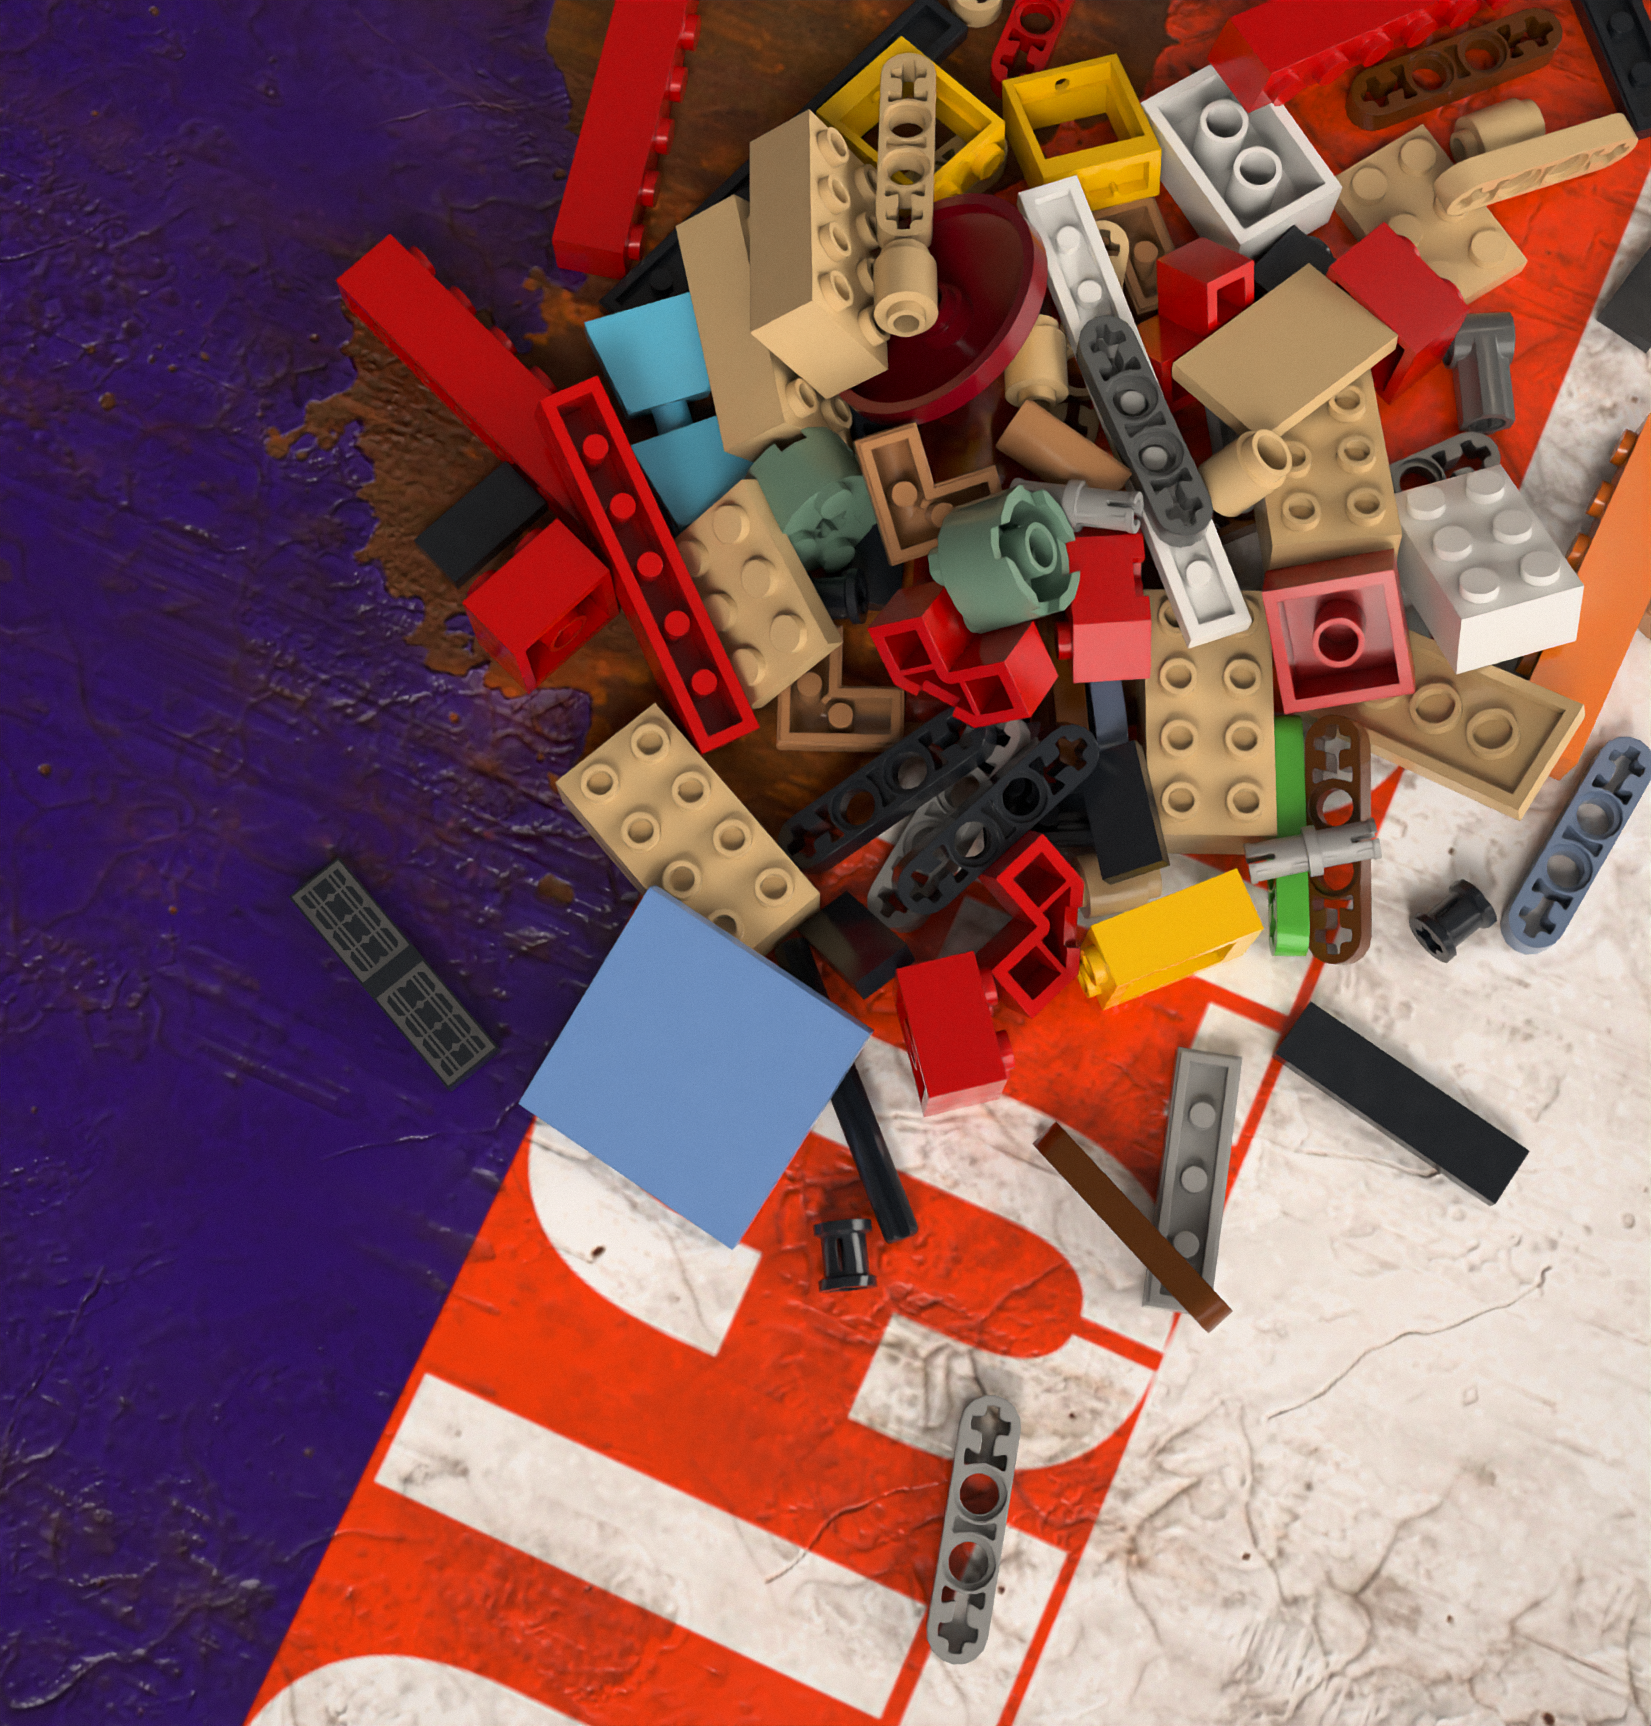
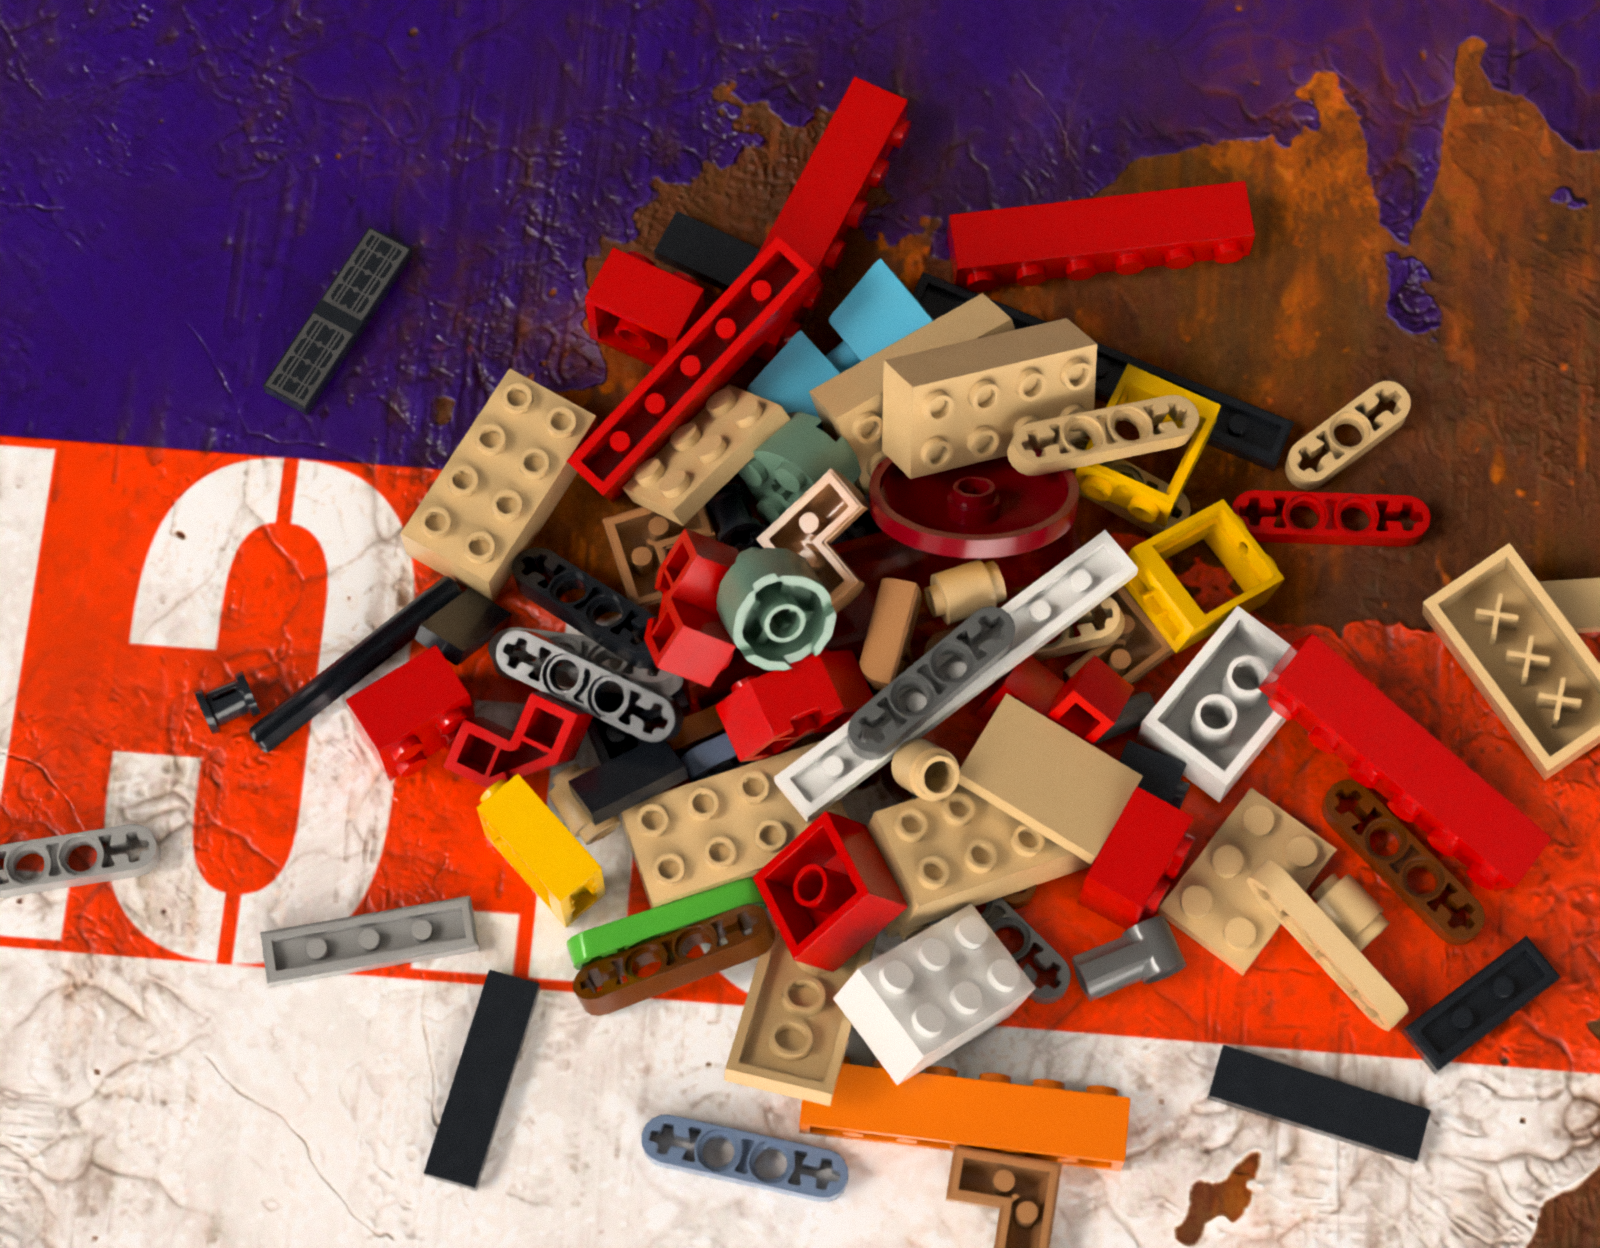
camera: 70 degrees right, 5 degrees down
medium blue tile [518,885,874,1250] -> none
tan brick [873,239,938,337] -> none
light grey pin [1010,478,1144,534] -> none
reddish brown beam [1032,1122,1233,1334] -> none
light grey pin [1243,817,1382,884] -> none
black bush [1409,879,1497,963] -> none

